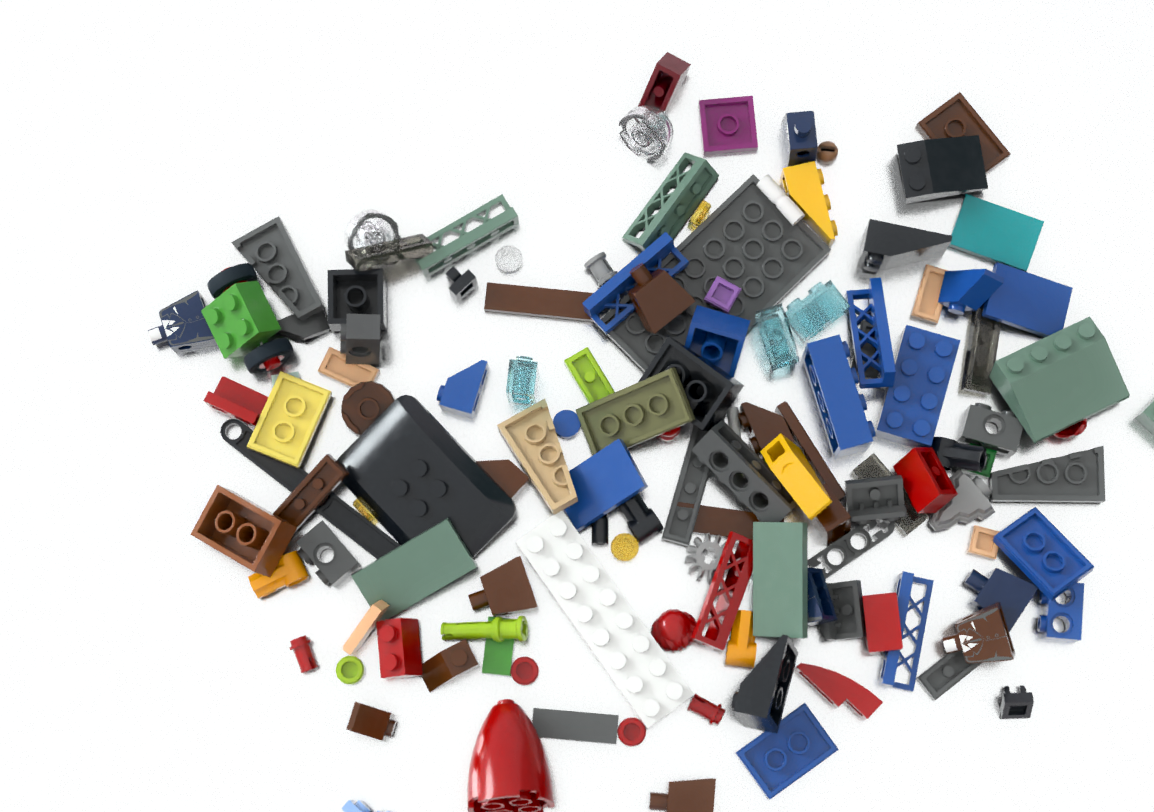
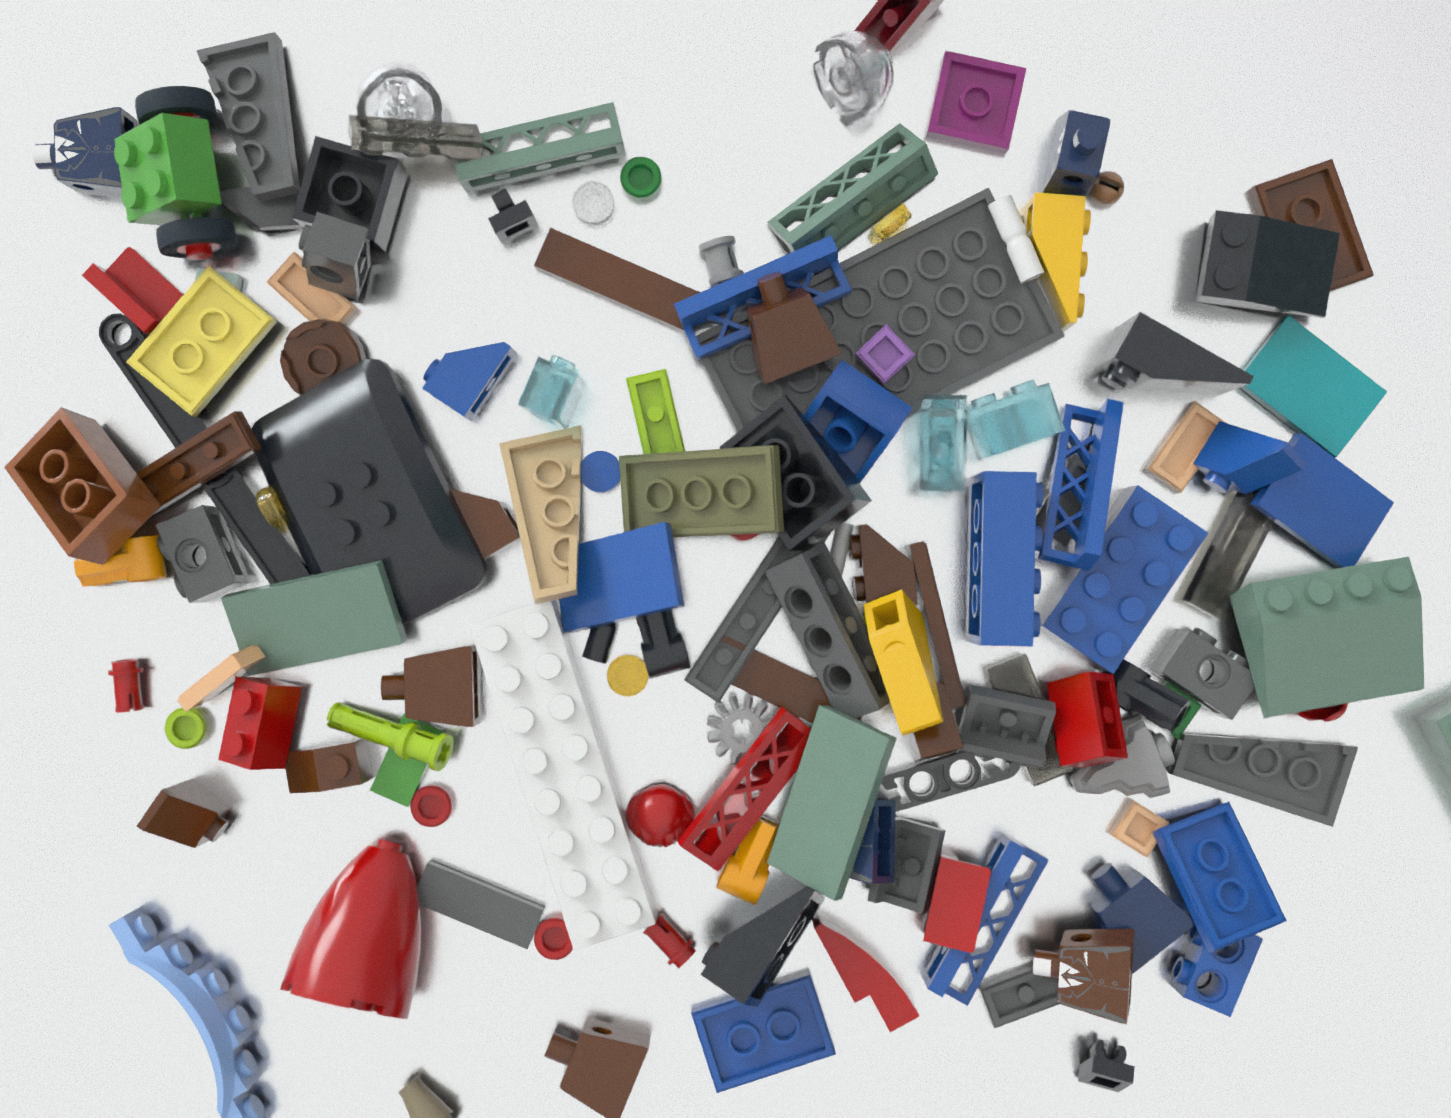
camera: 10 degrees right, 10 degrees up
none -> green tile [620,156,662,201]

